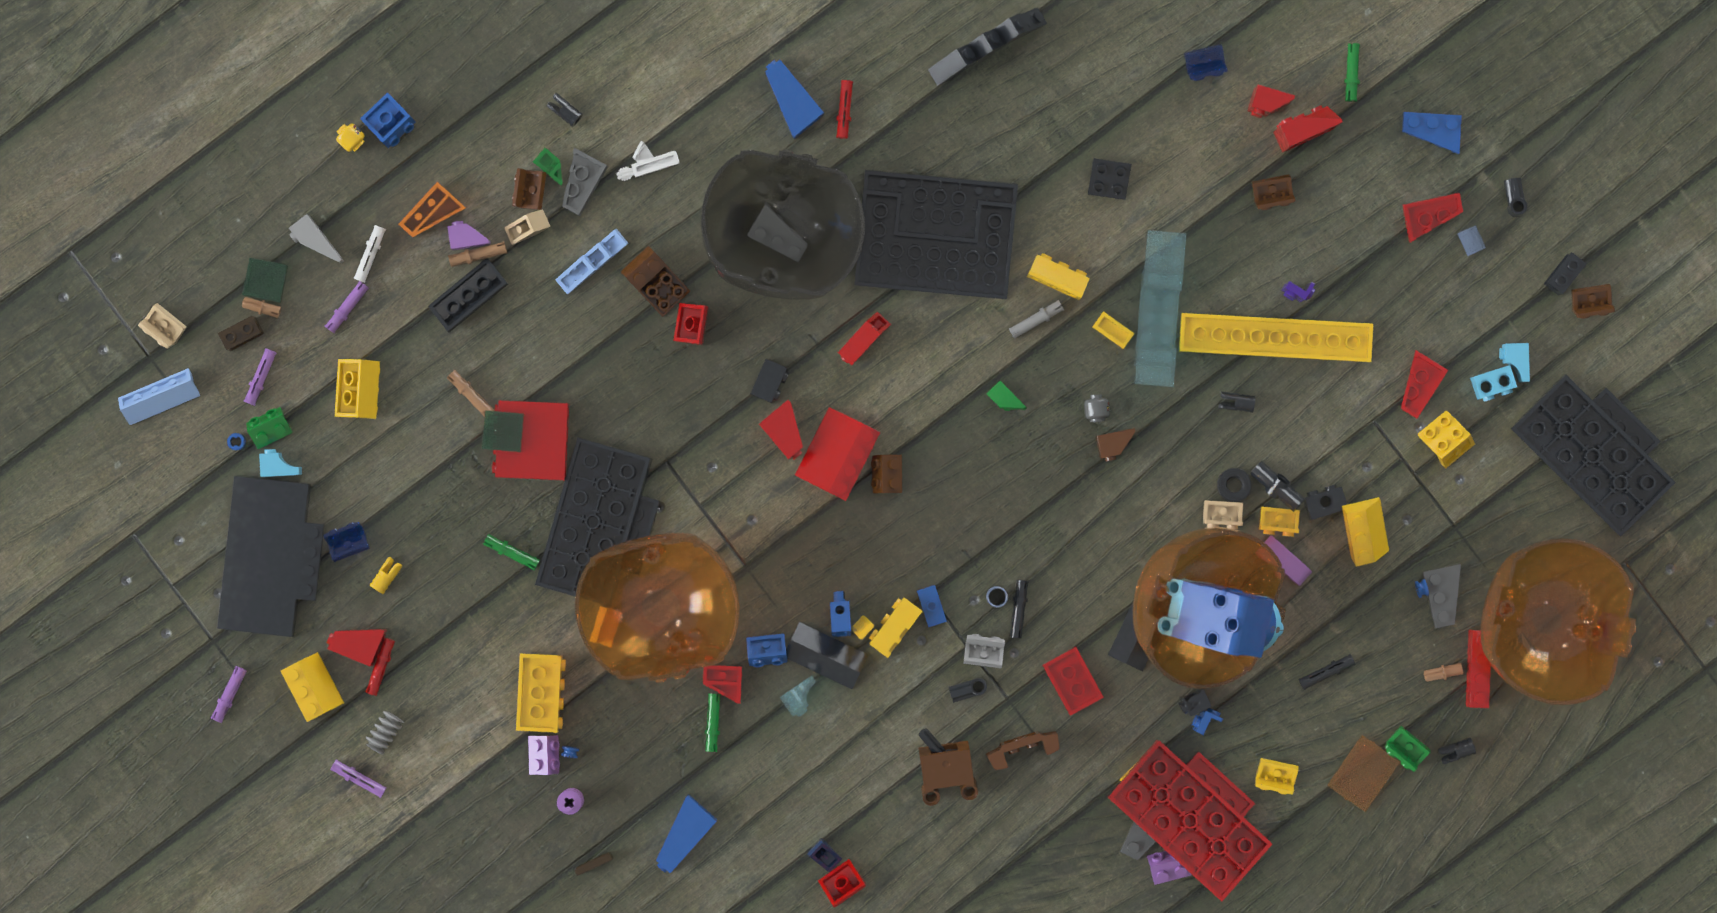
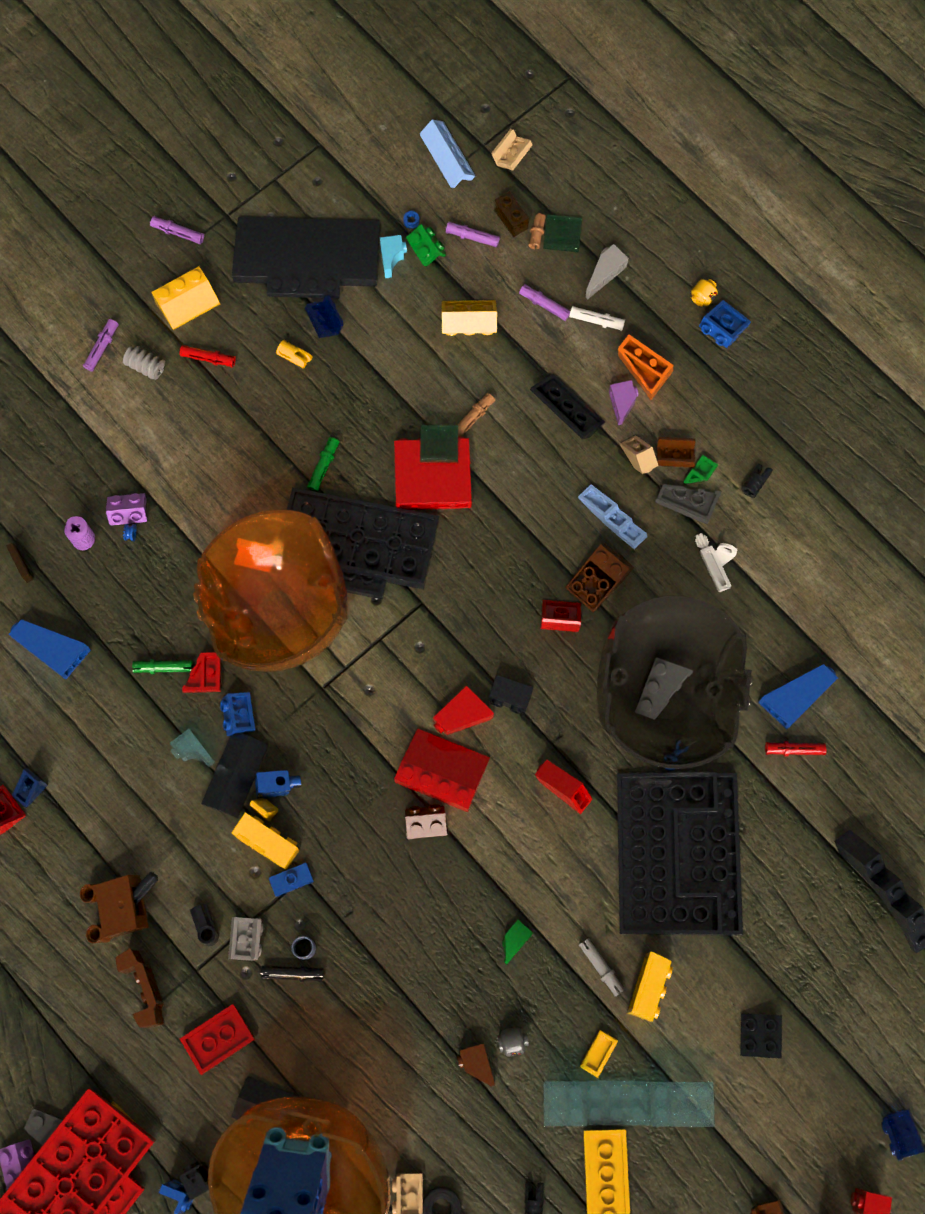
camera: 85 degrees right, 15 degrees down
red slope [327,629,387,667] -> none
medium nougat pin [448,242,507,267] -> none
yellow bracket [516,653,566,733] -> none

